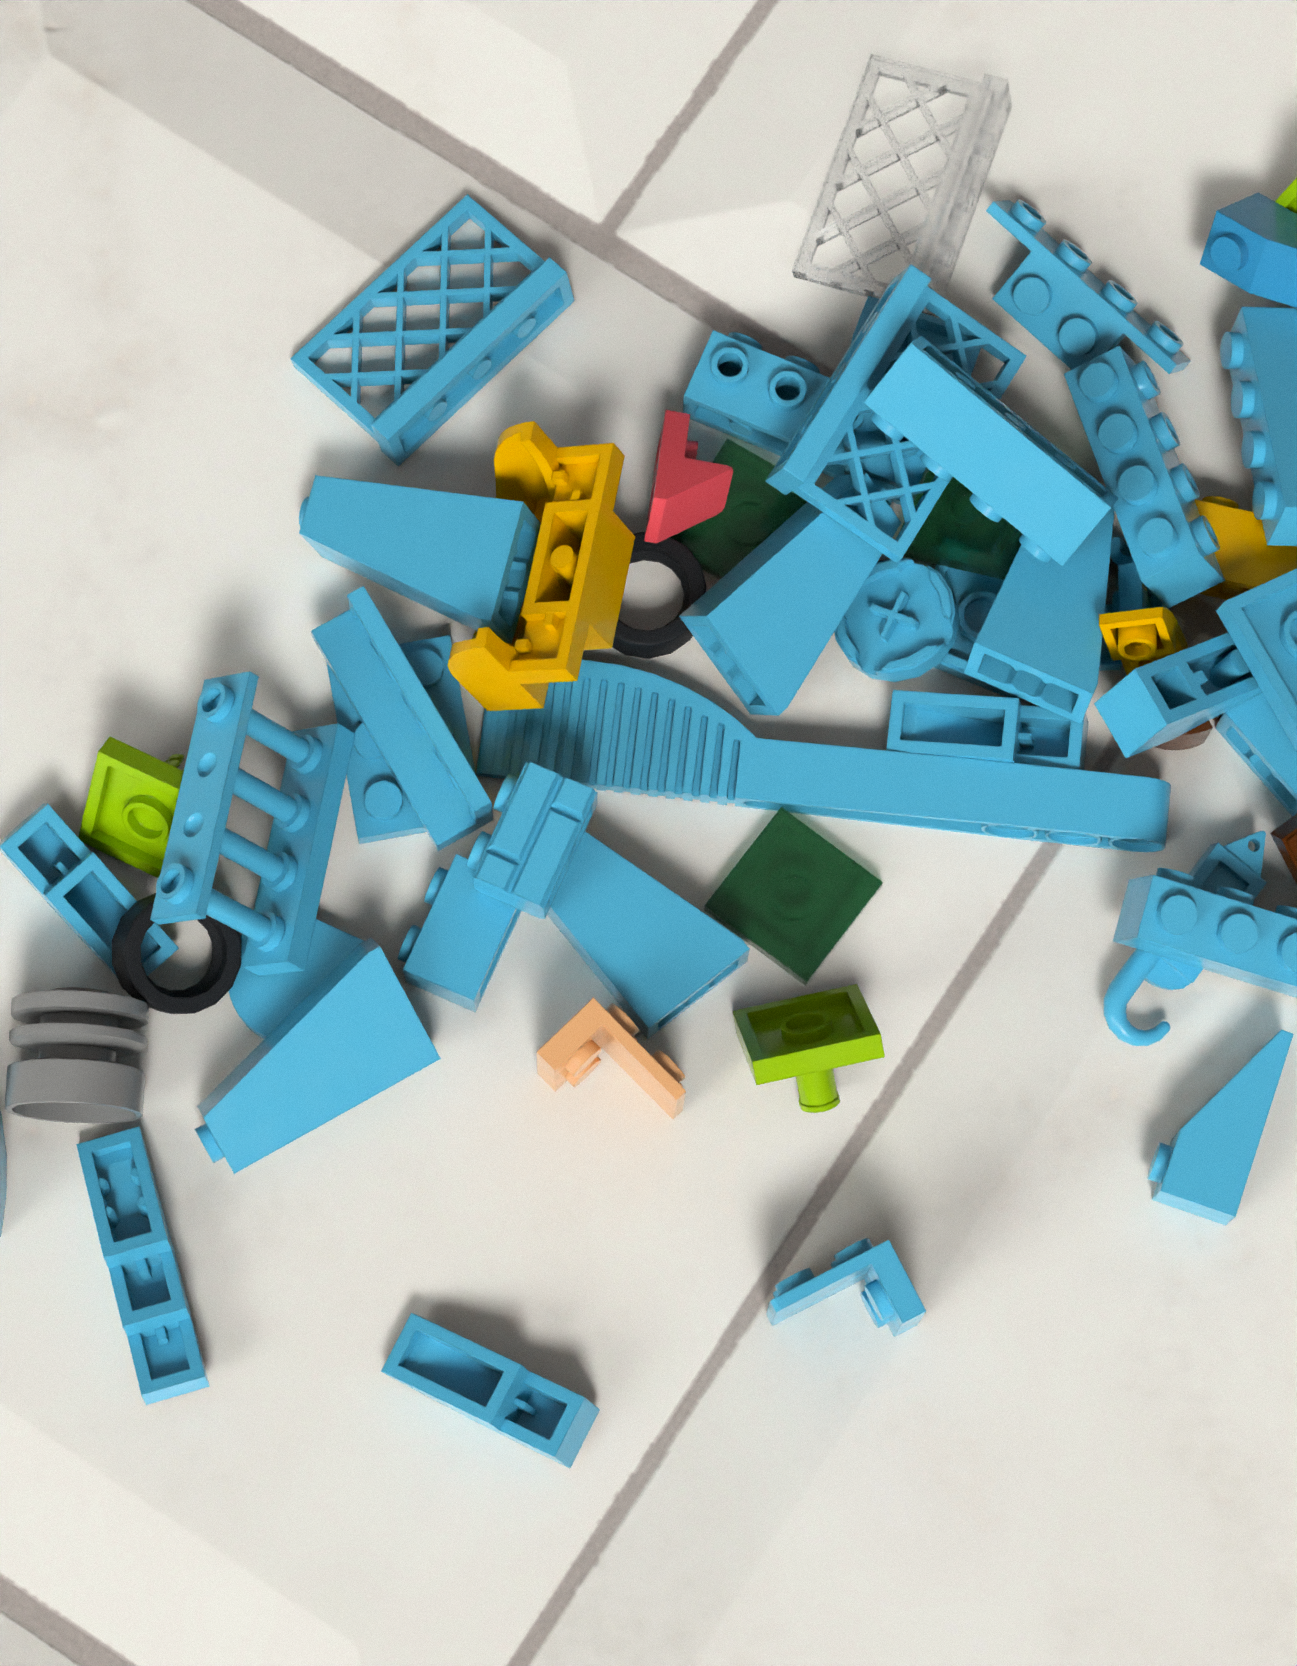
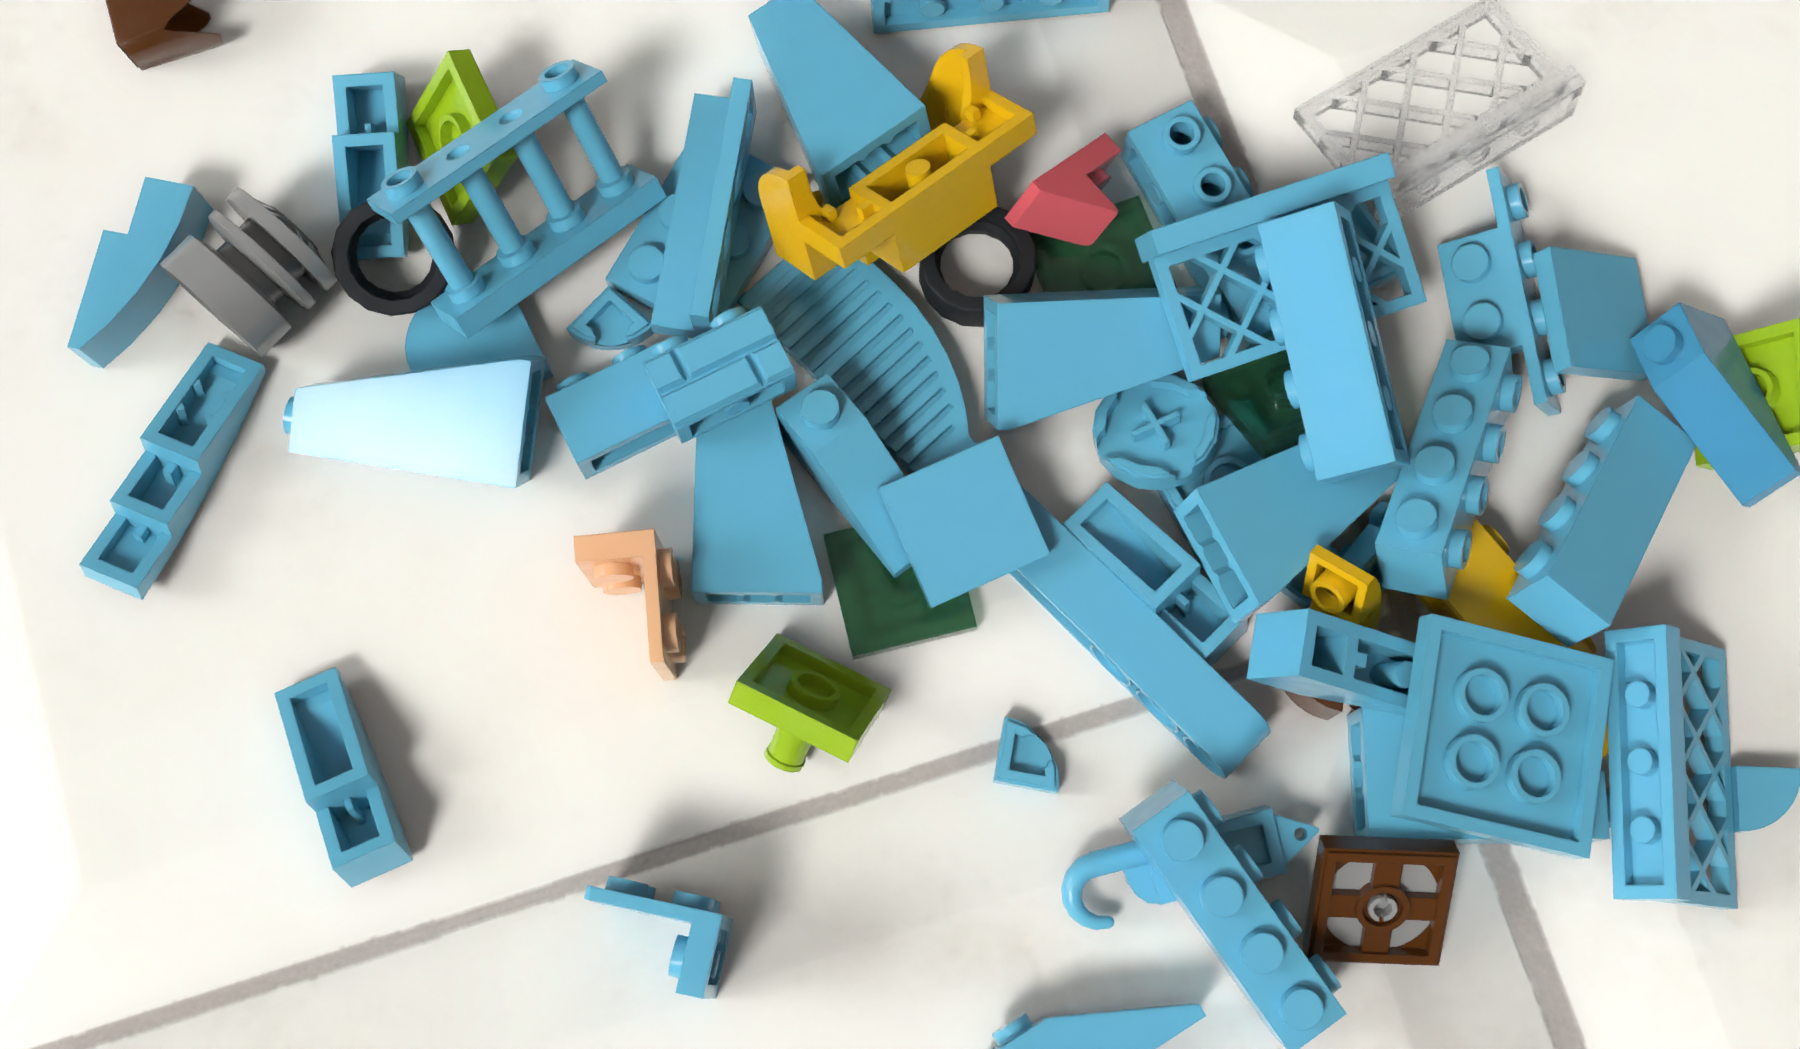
camera: 40 degrees right, 0 degrees up
none -> medium azure tile [567,285,654,350]
none -> medium azure slope [776,373,912,578]
none -> medium azure tile [877,435,1051,608]
none -> medium azure tile [993,716,1059,794]
none -> medium azure tile [1533,246,1649,381]

